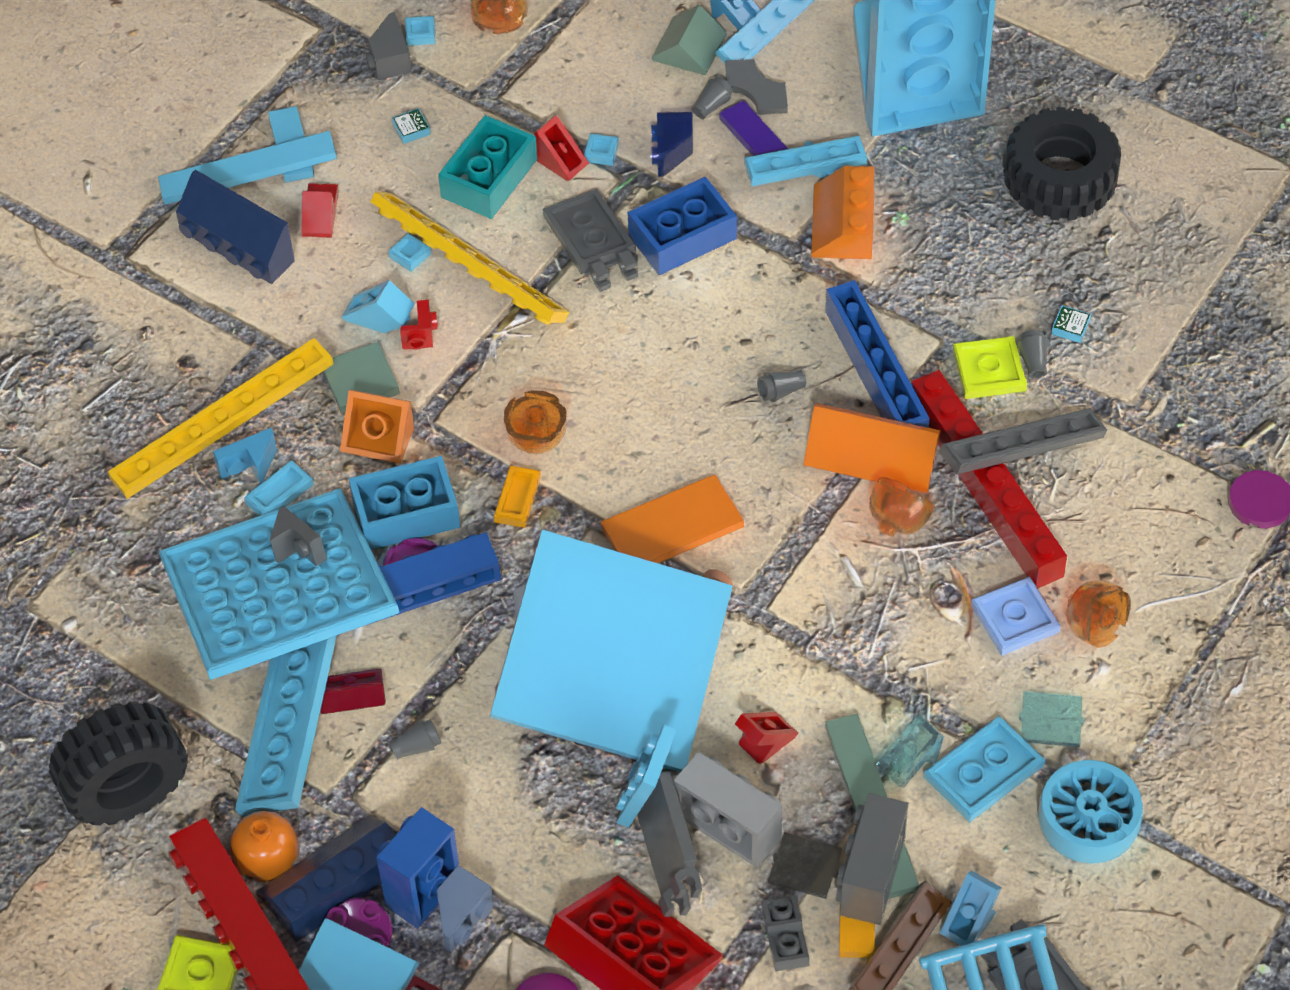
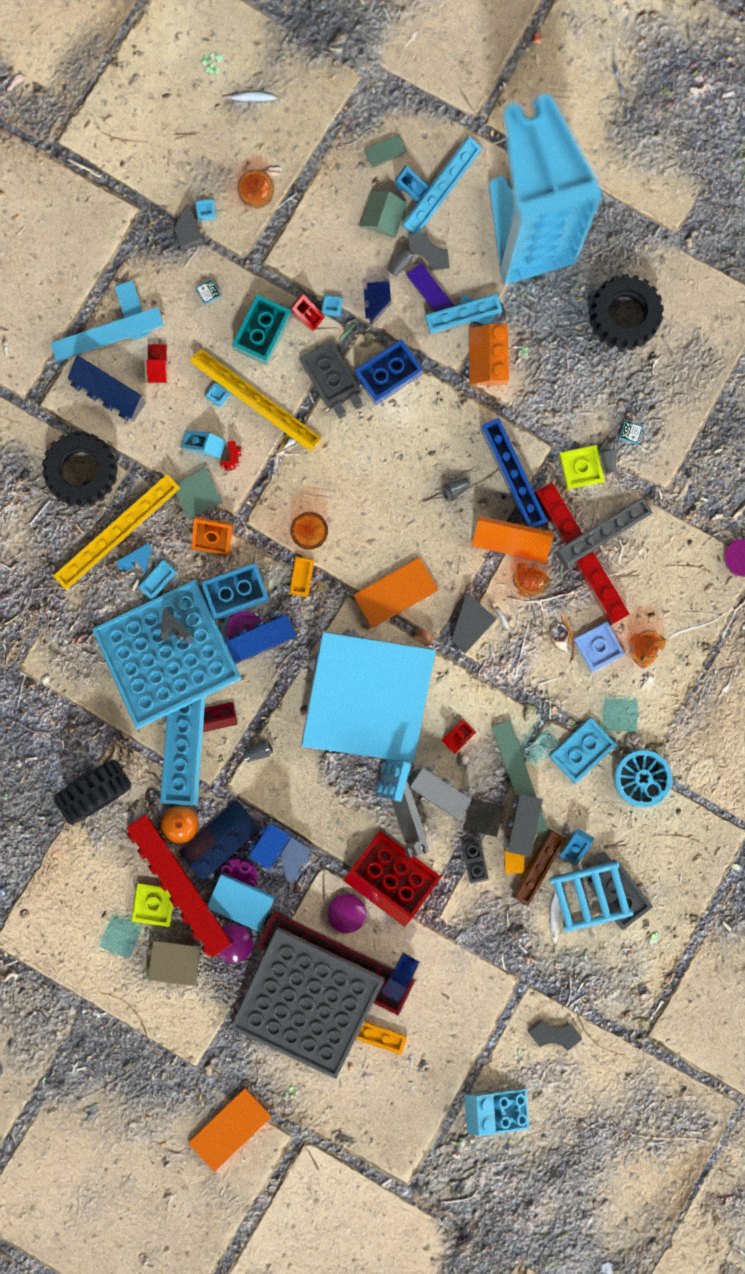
camera: 10 degrees left, 30 degrees up
none -> black tyre [42,431,118,507]
none -> dark grey slope [451,594,496,654]

